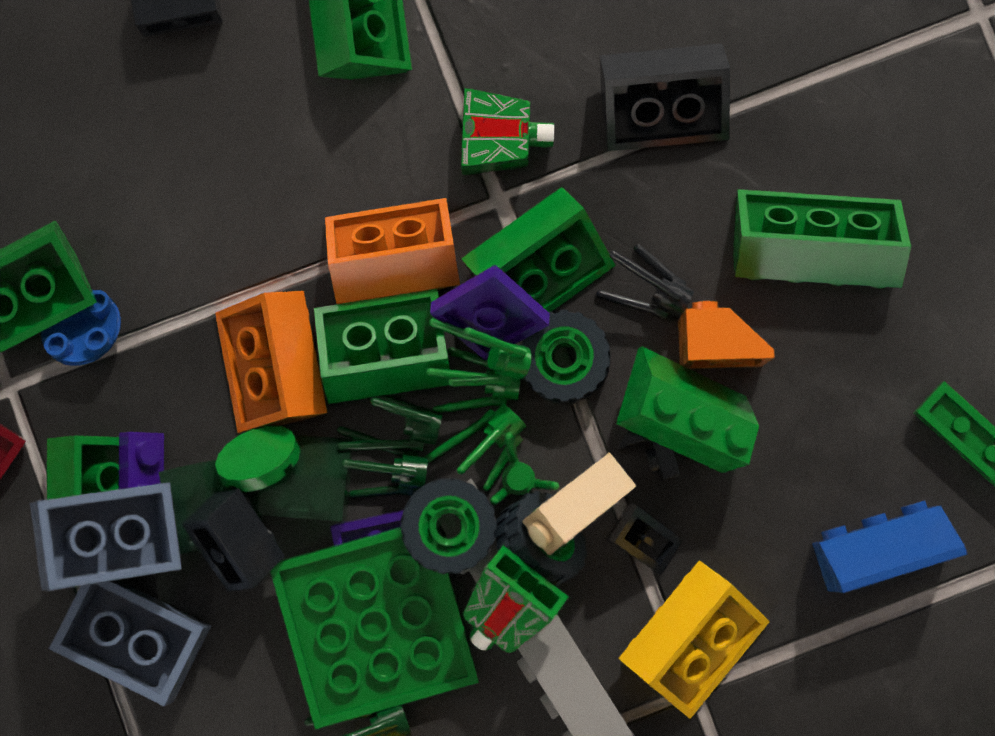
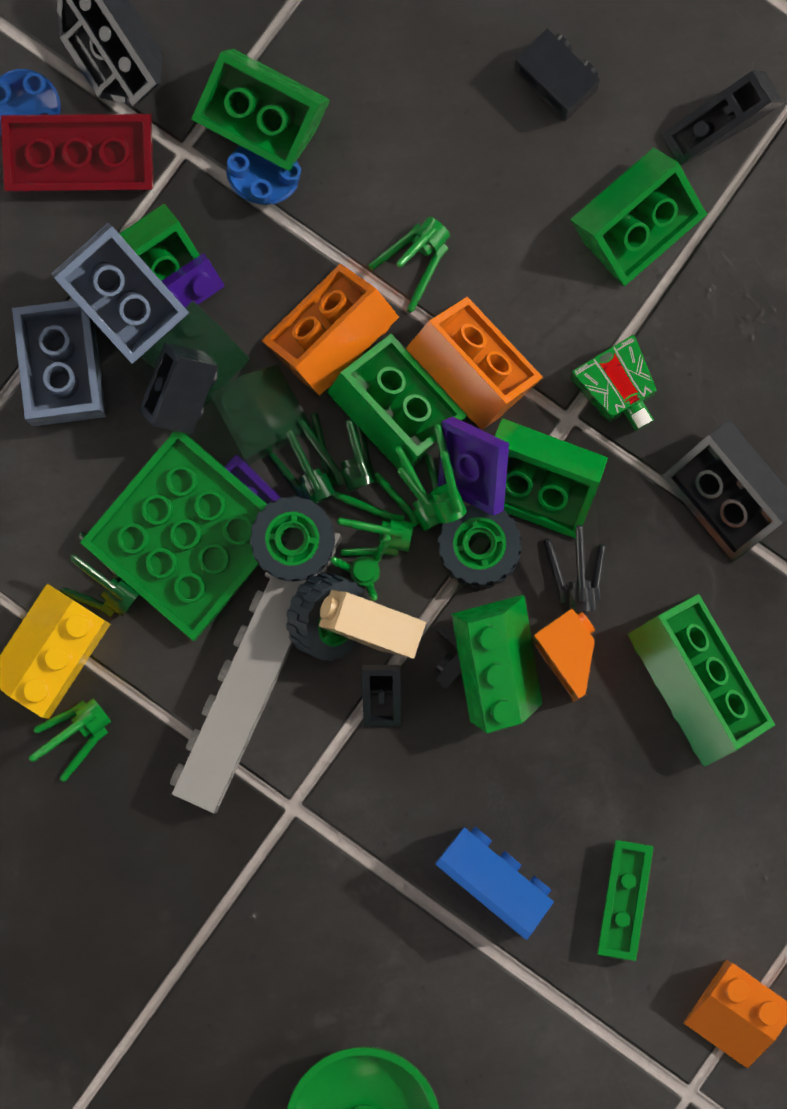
camera: 60 degrees right, 0 degrees up
green tile [215,425,301,492] -> none
green torso [463,545,568,653] -> none
yellow slope [618,560,770,719] -> none
none -> green plant [368,216,450,313]

